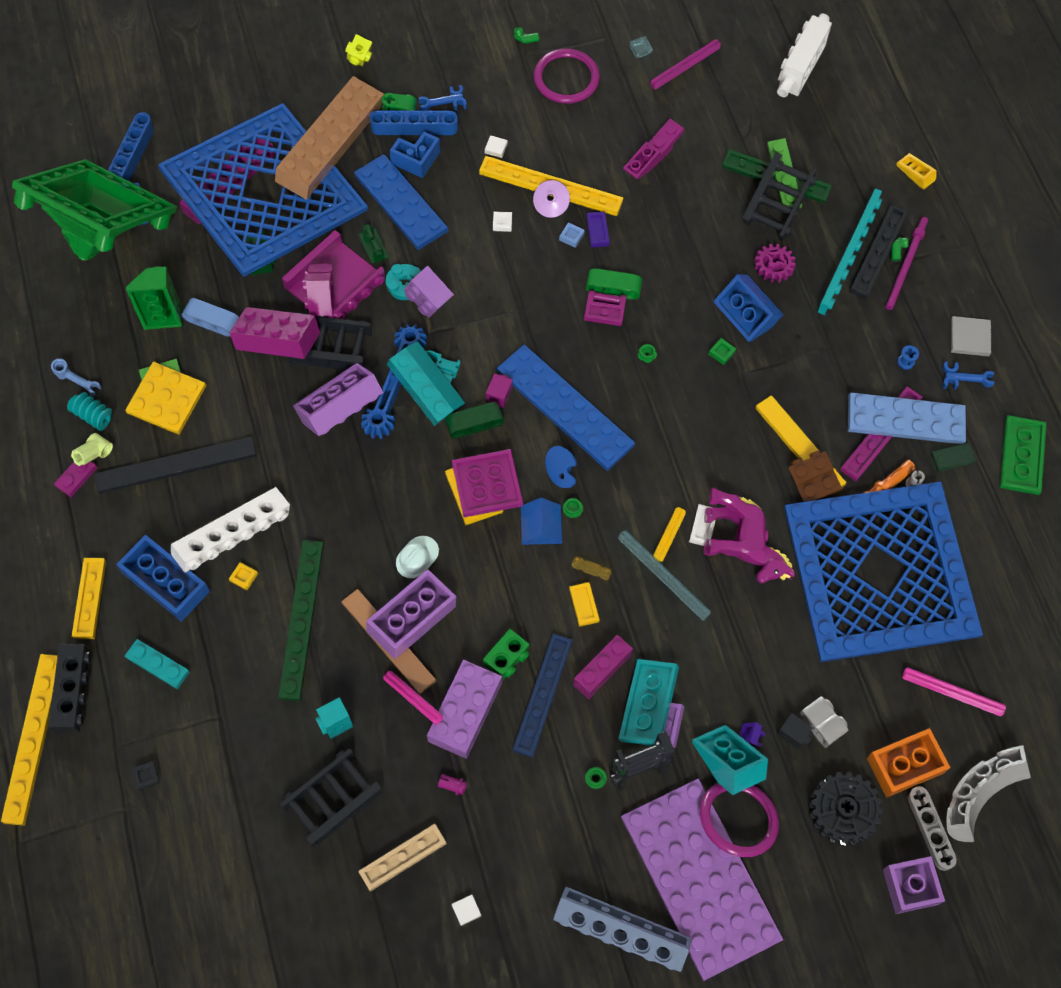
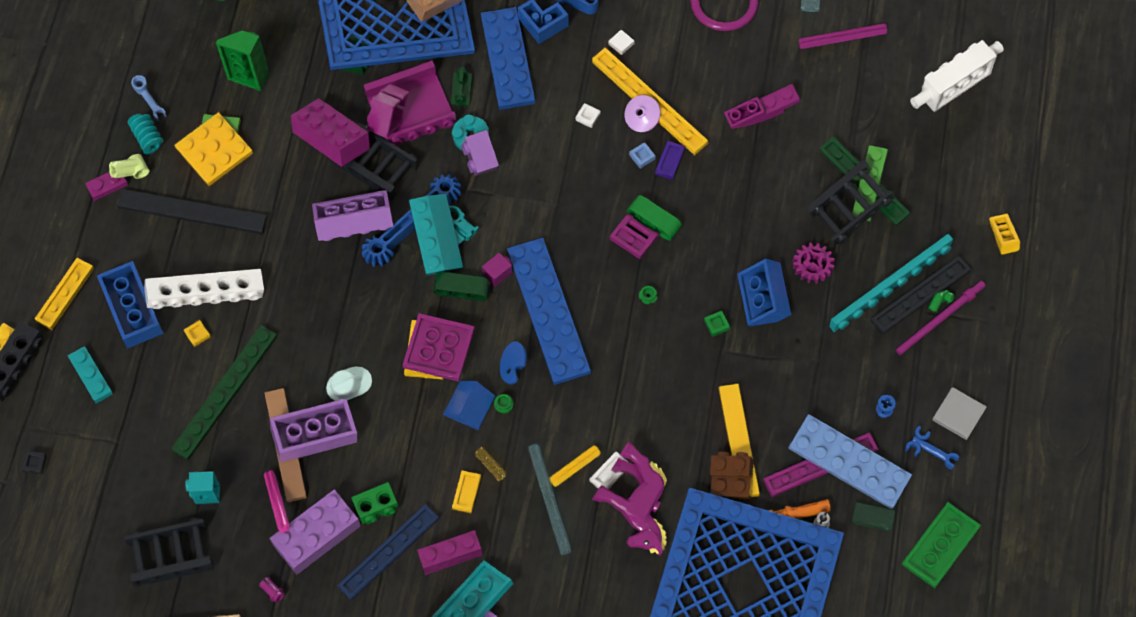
camera: 30 degrees right, 0 degrees up
medium blue beam [182,298,239,336] -> none

